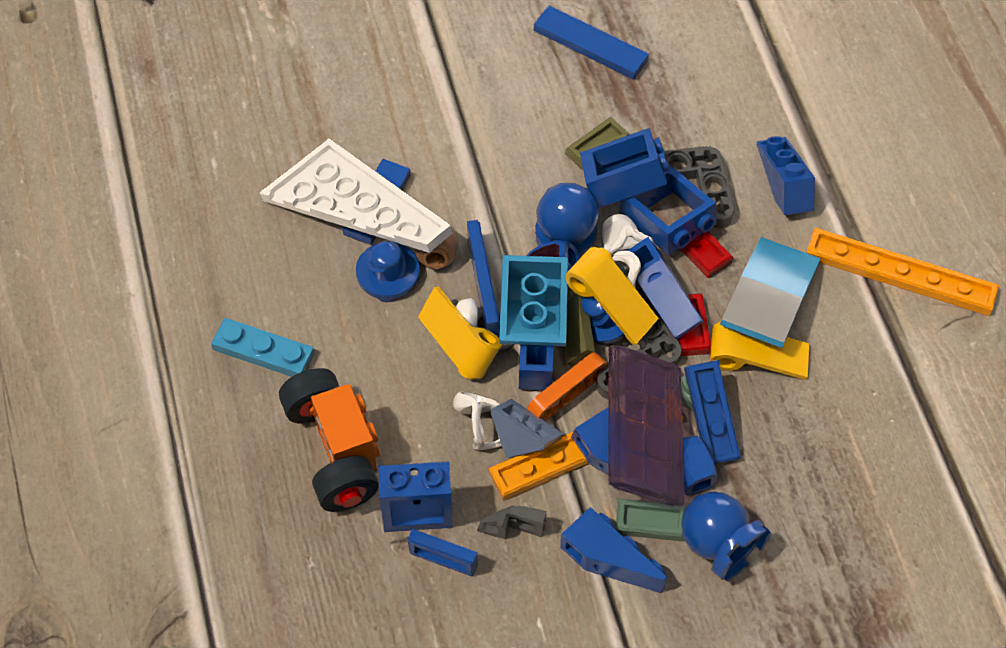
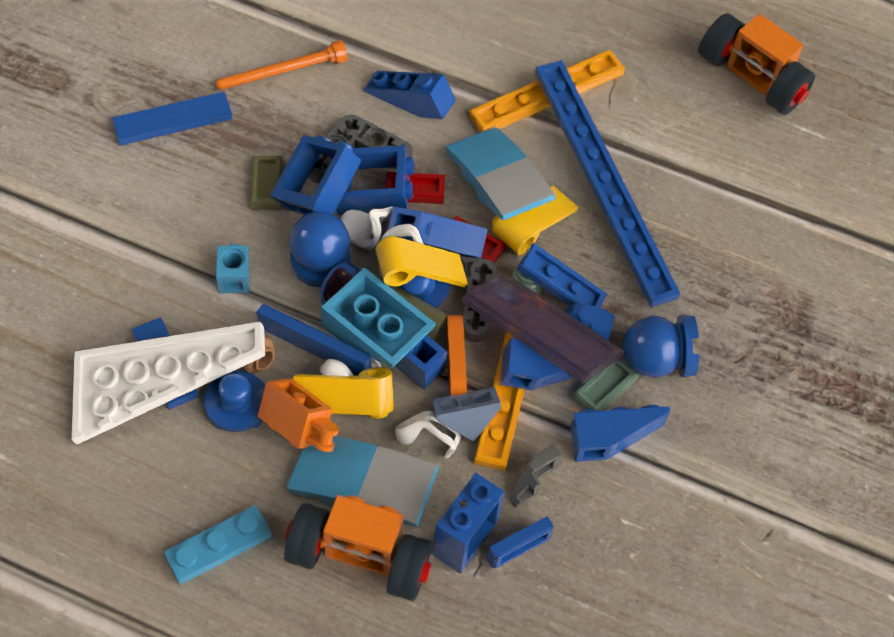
camera: 55 degrees left, 0 degrees up
none -> orange piece [215,40,348,90]
none -> dark azure brick [216,244,251,293]
none -> orange brick [258,378,339,452]
none -> slope [287,436,439,527]
none -> blue plate [535,60,680,308]

